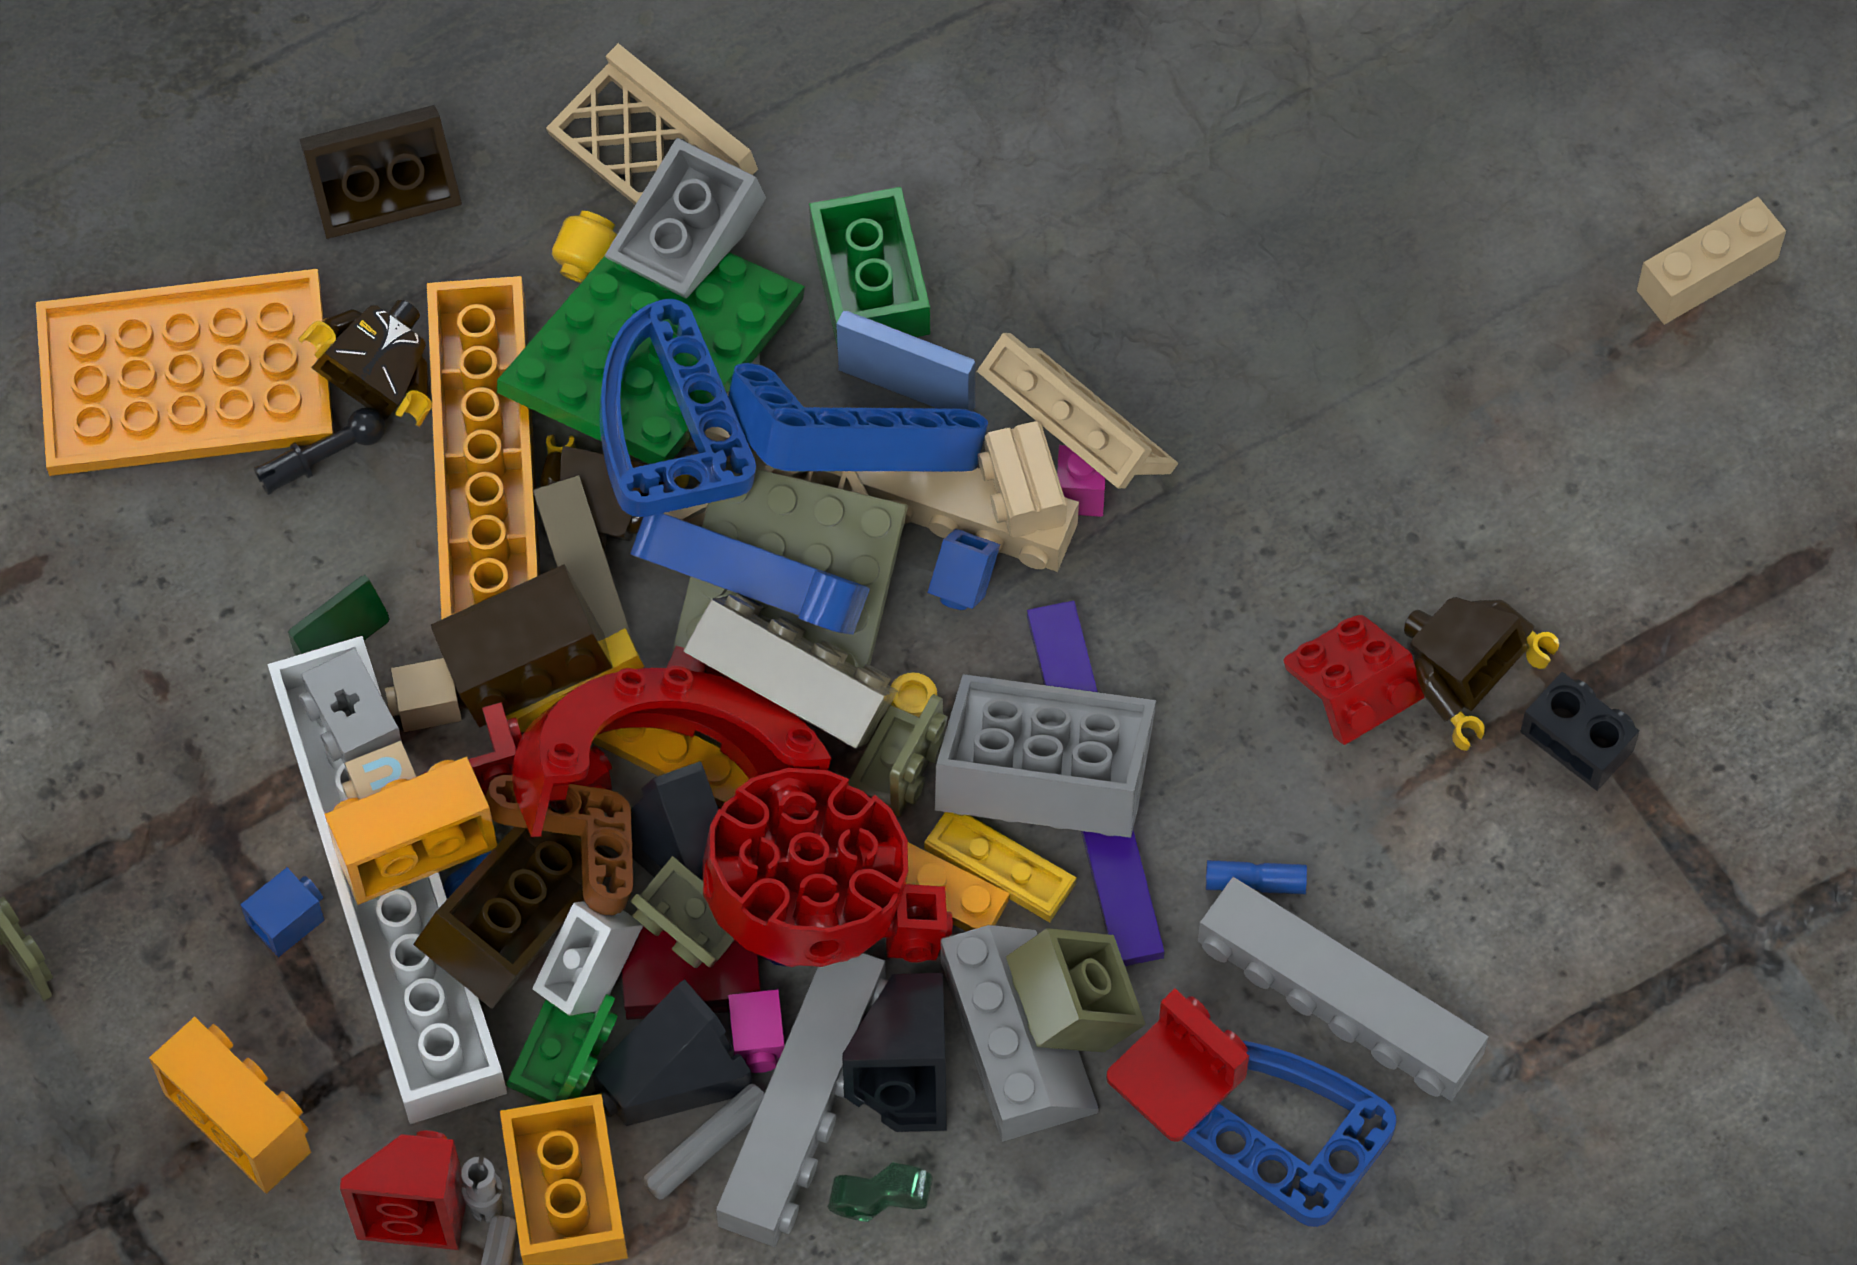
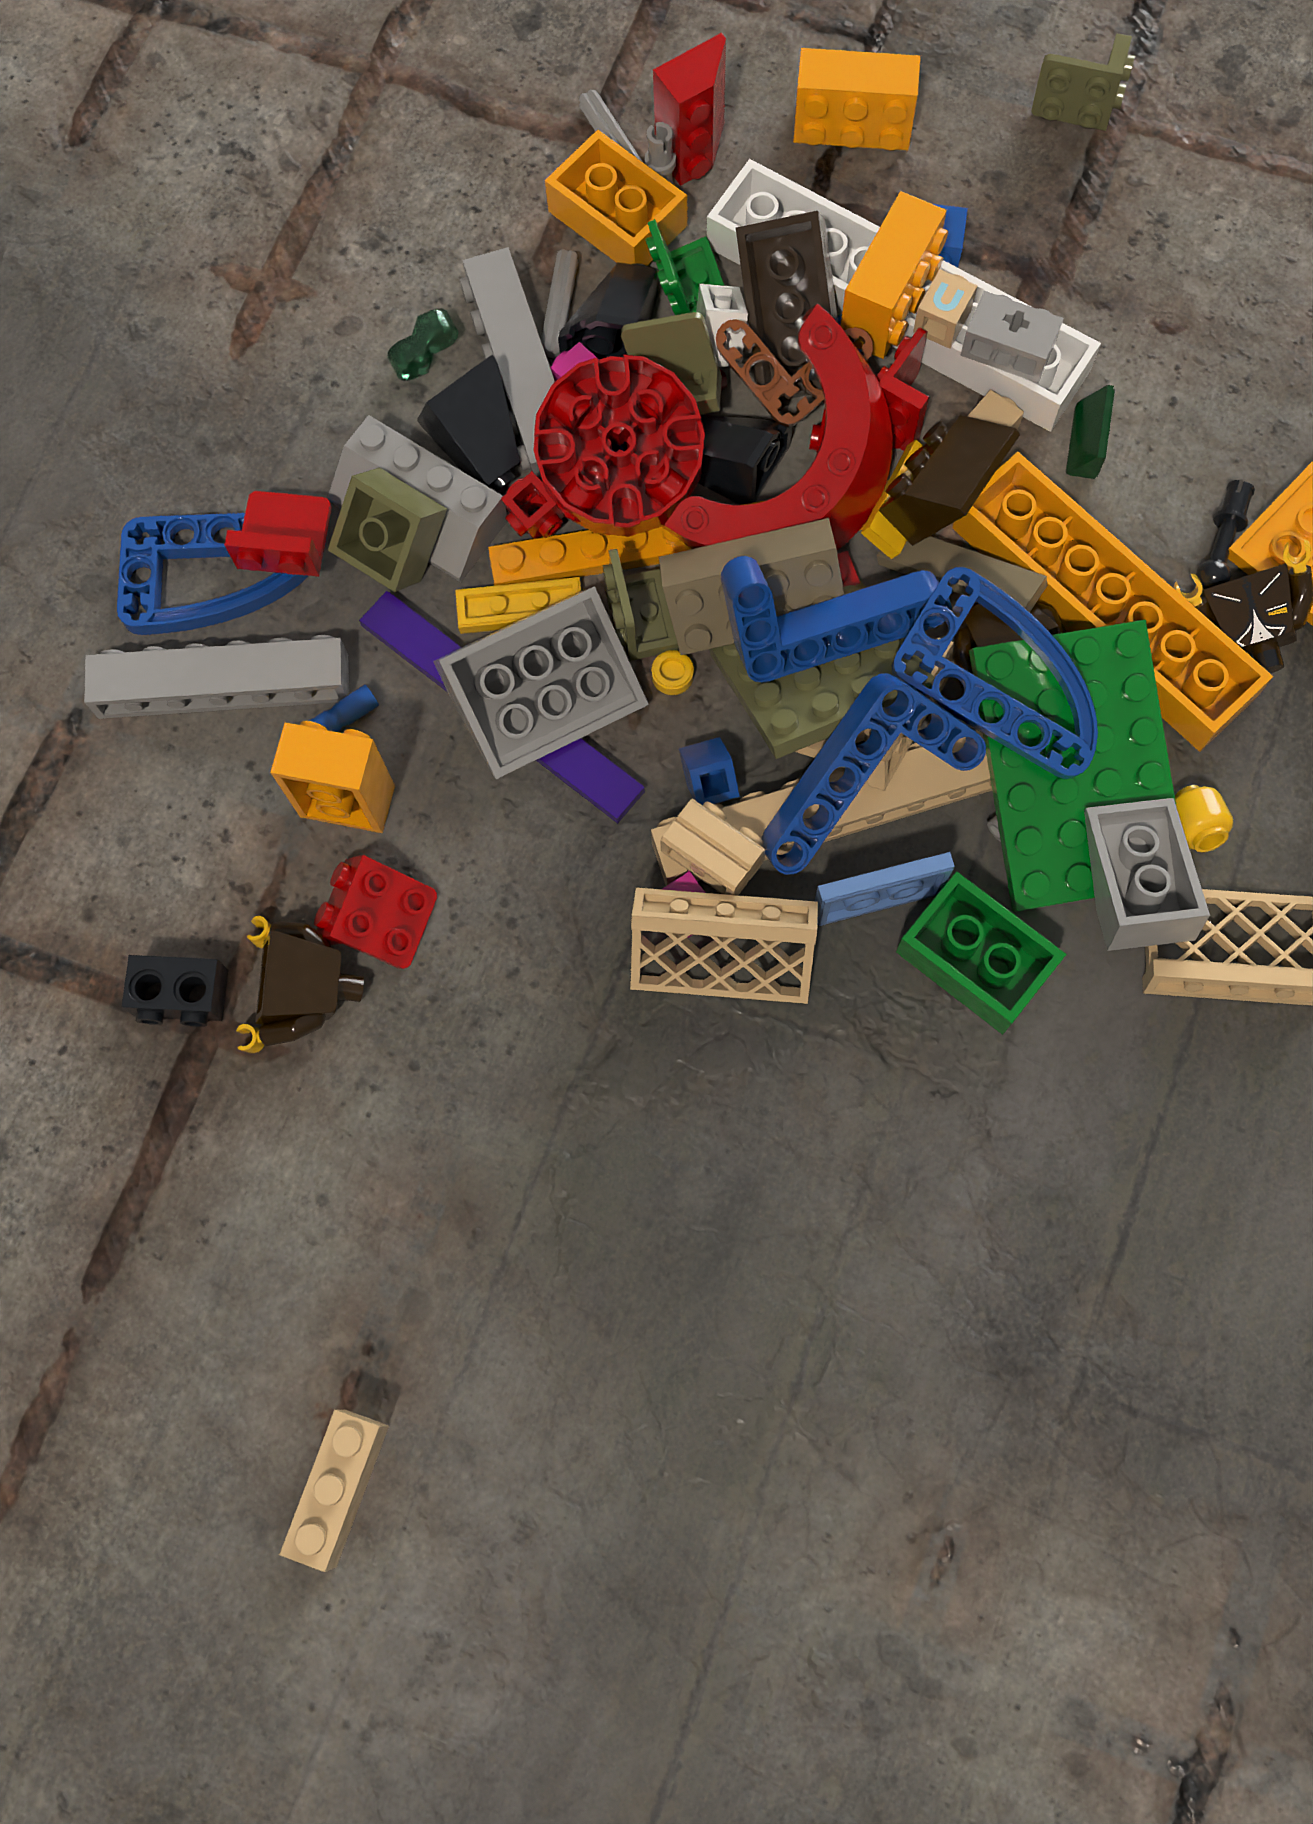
camera: 145 degrees right, 10 degrees up
none -> light orange brick [270,721,395,834]

